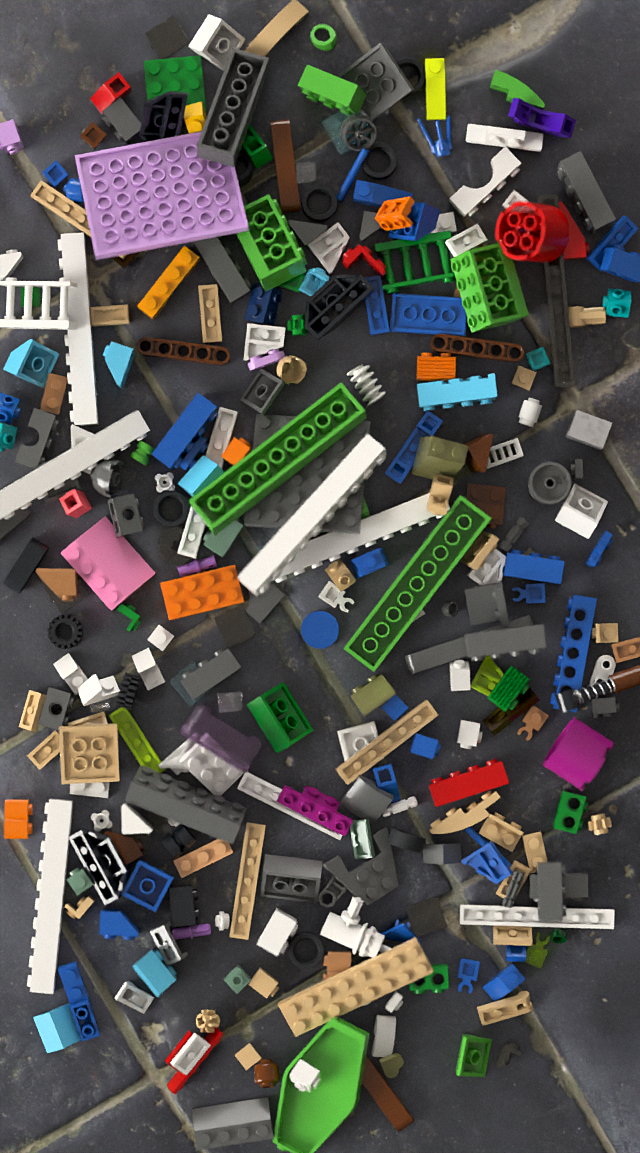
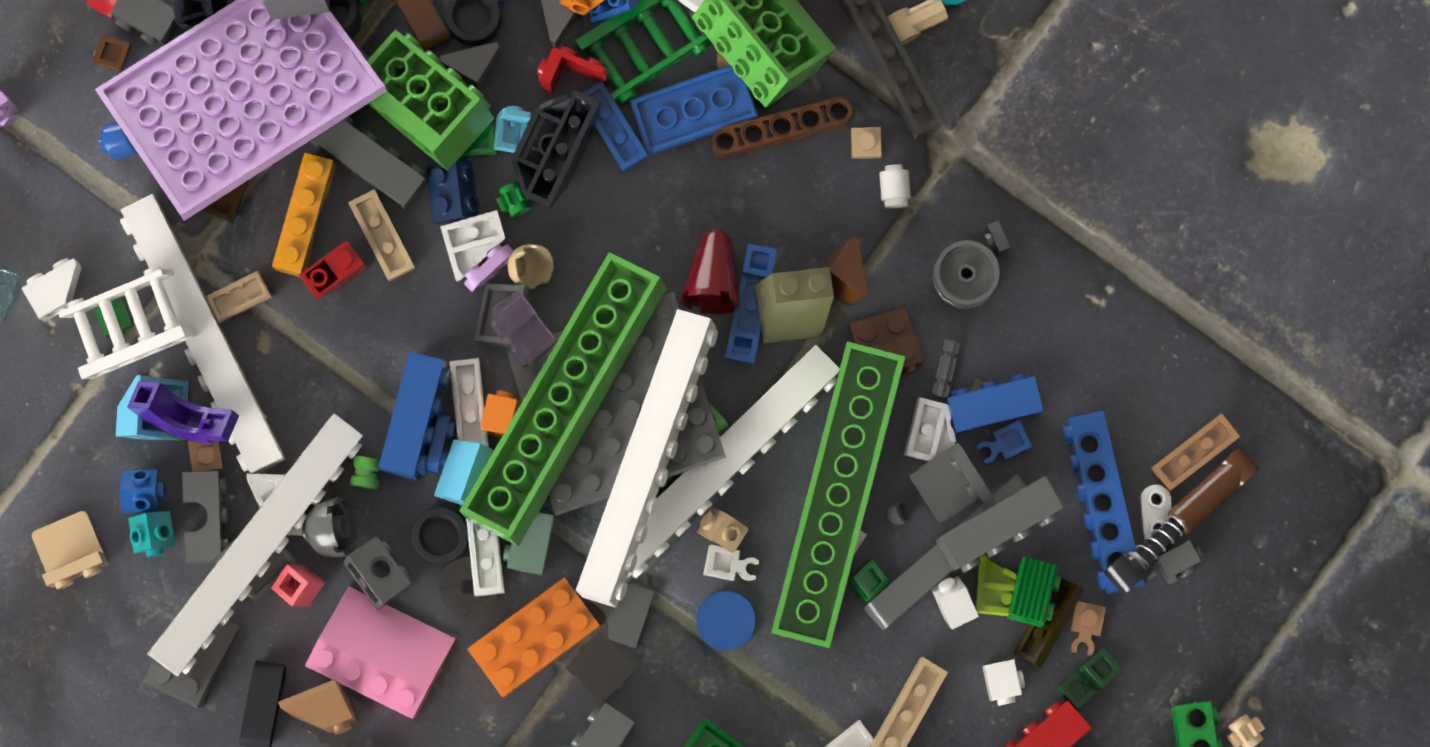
camera: 25 degrees left, 5 degrees down
tan plate [30,180,127,259] -> none
blue plate [42,160,69,188] -> none
medium azure slope [103,341,135,389] -> none
green bracket [117,602,142,632] -> none
reddish brown beam [137,337,230,366] -> none
white plate [148,625,174,651] -> none
white plate [155,472,175,493] -> none
medium lavender pin [177,555,217,578] -> none
white wing [308,222,350,275] -> none
white piece [347,364,386,407] -> none
blue torso [349,547,390,579] -> none
olive slope [350,673,396,716] -> none
blue tile [382,694,408,721] -> none
blue brick [410,733,441,759] -> none
orange brick [416,353,456,381] -> none
medium azure wedge [417,373,497,411] -> none
tan brick [426,474,453,515] -> none
tan plate [460,530,499,570] -> none
white slope [486,438,524,469] -> none
teal tile [525,346,551,371] -> none
magenta brick [542,717,613,791] -> none
white slope [555,483,608,539] -> none
flat silver piece [566,410,612,450] -> none
blue wing [585,531,613,568] -> none
tan bracket [591,623,618,643] -> none
none -> dark purple arch [127,381,239,445]
none -> red slope [299,241,367,300]
none -> clear purple brick [490,290,557,366]
none -> dark red cone [681,229,740,315]
none -> green plate [848,559,890,602]
none -> dark green slope [1055,647,1123,710]

